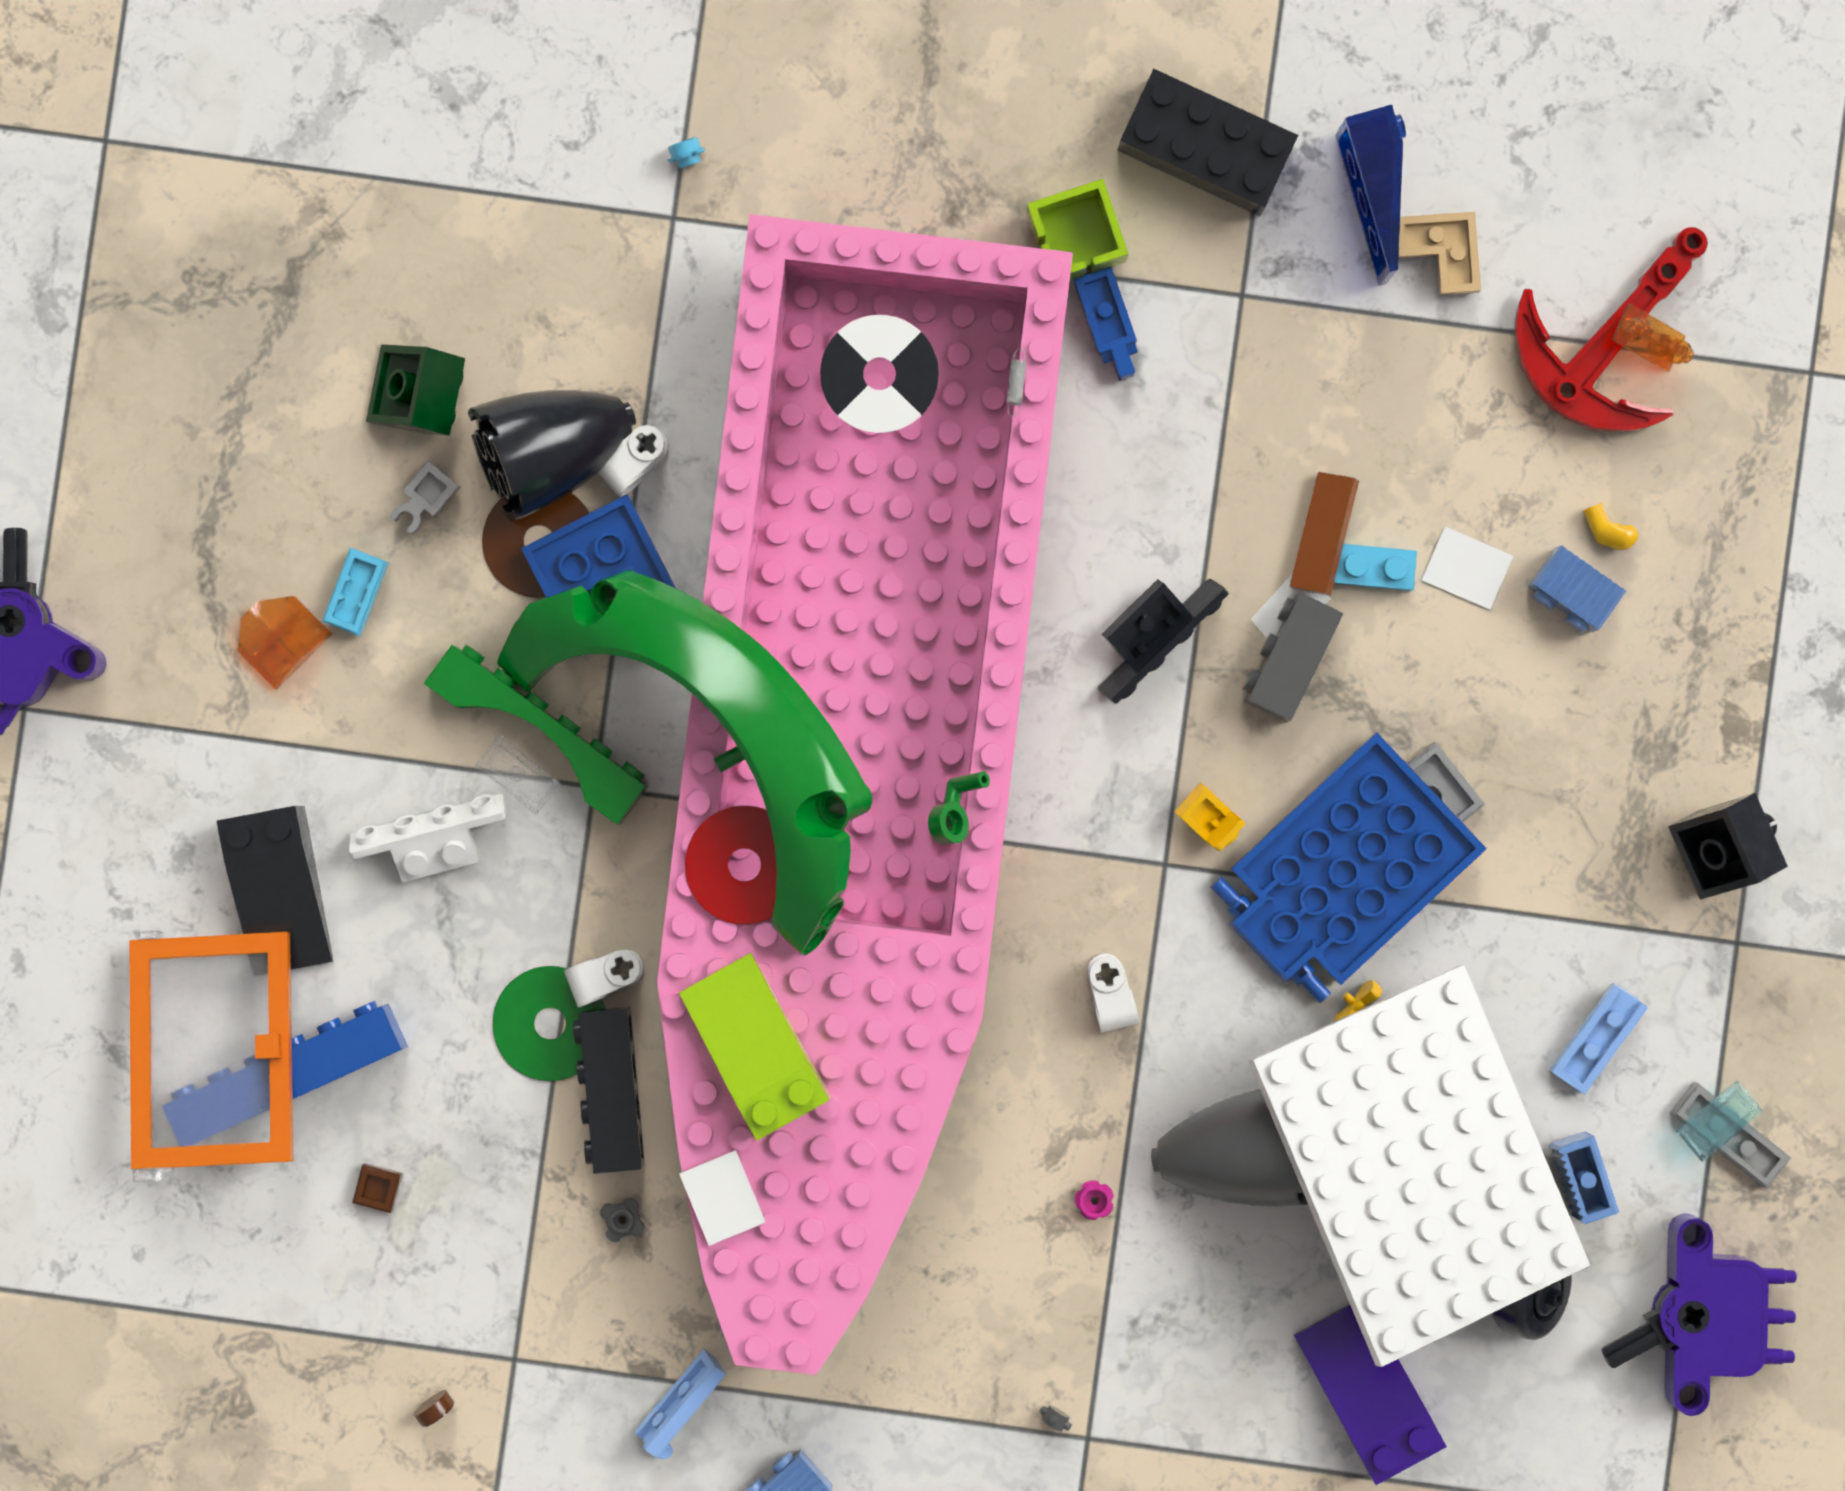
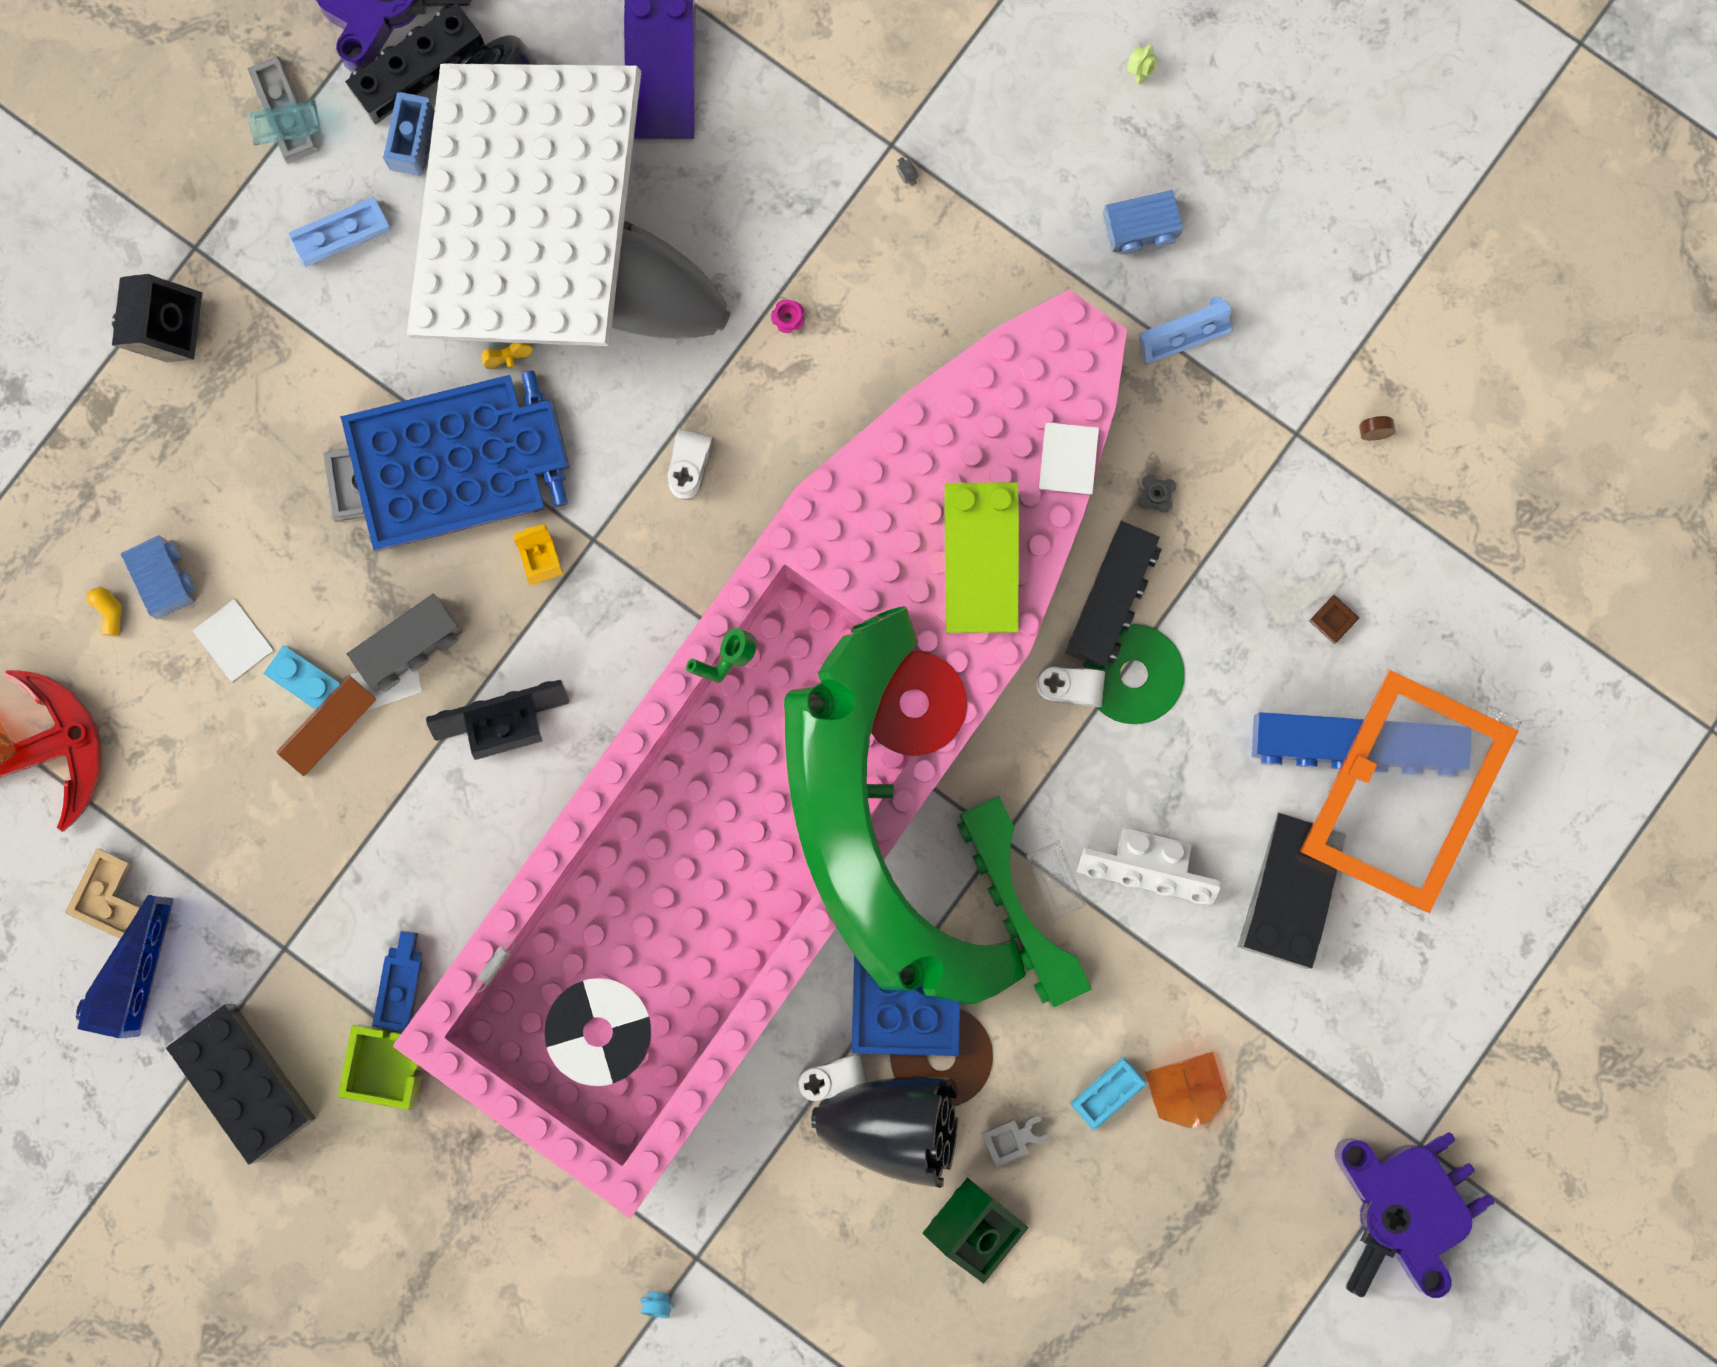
camera: 155 degrees left, 5 degrees down
none -> black brick [345,3,485,125]

